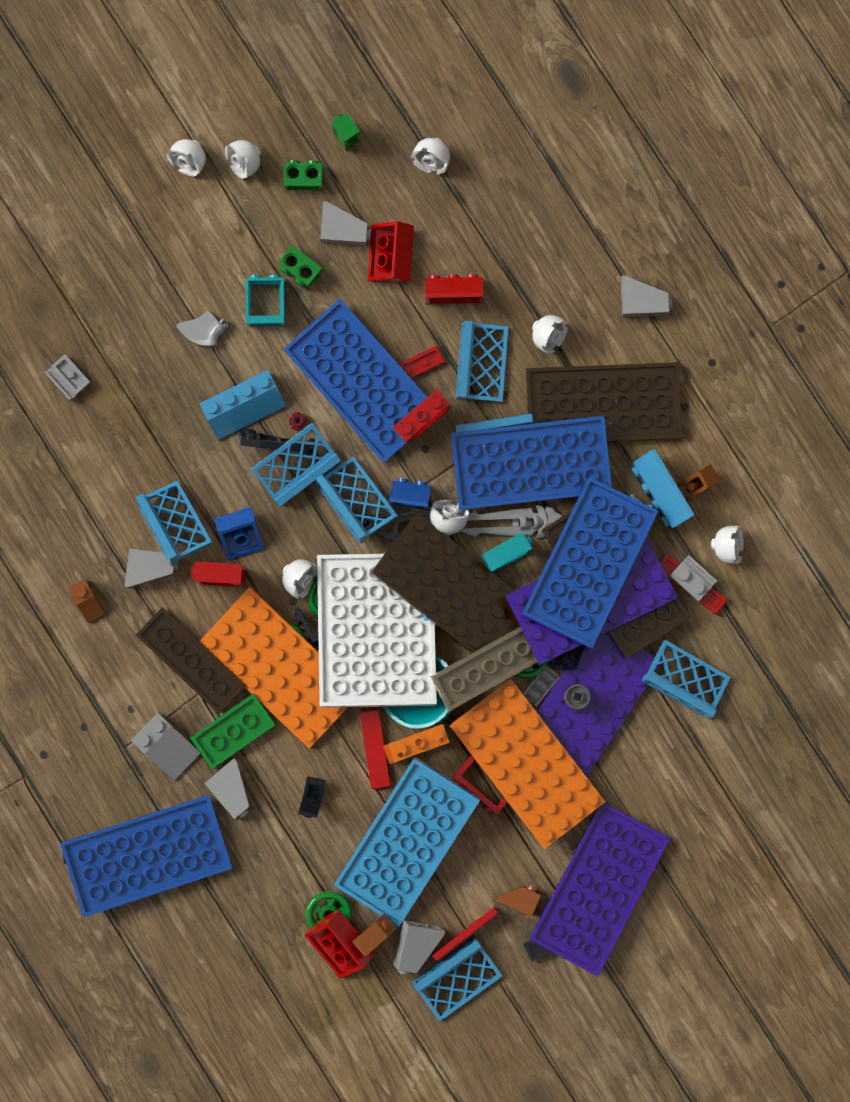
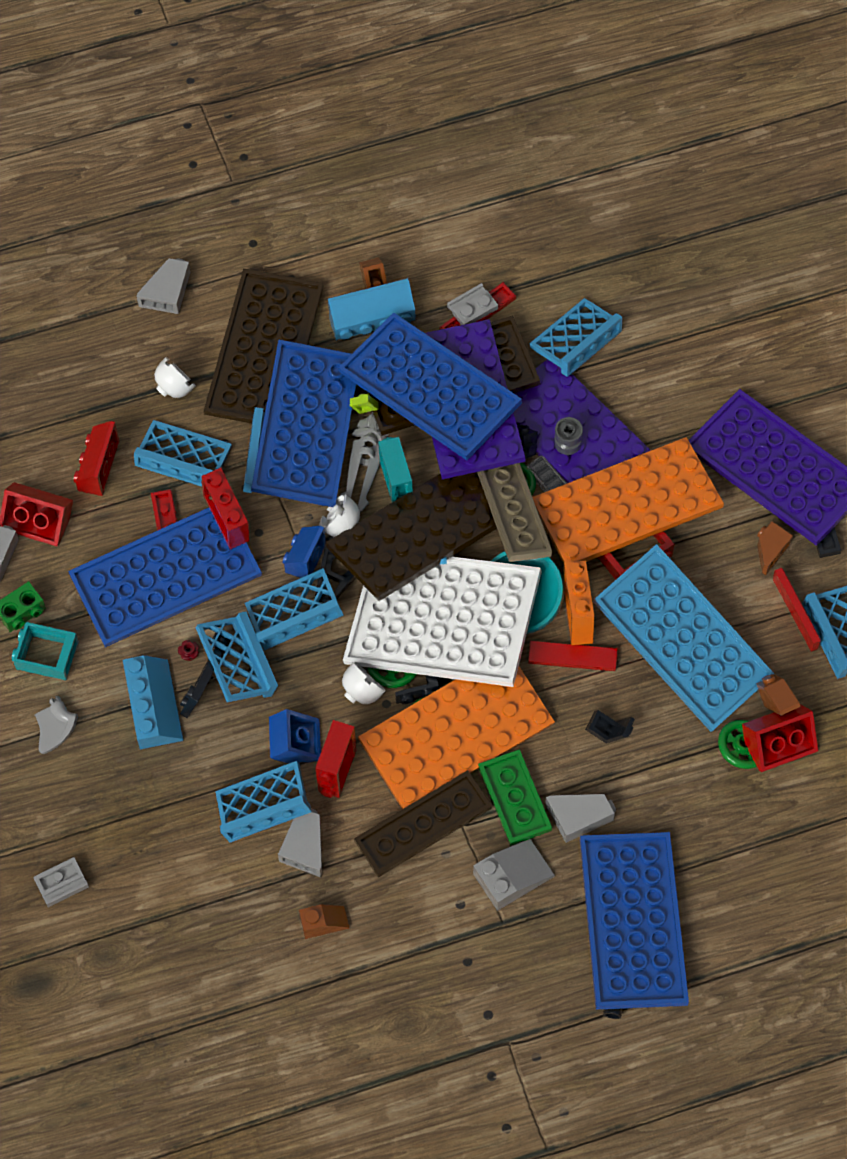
camera: 80 degrees left, 20 degrees down
light grey slope [393,920,445,975] -> none
white cylinder [711,526,744,564] -> none
none -> lime plate [350,394,378,414]

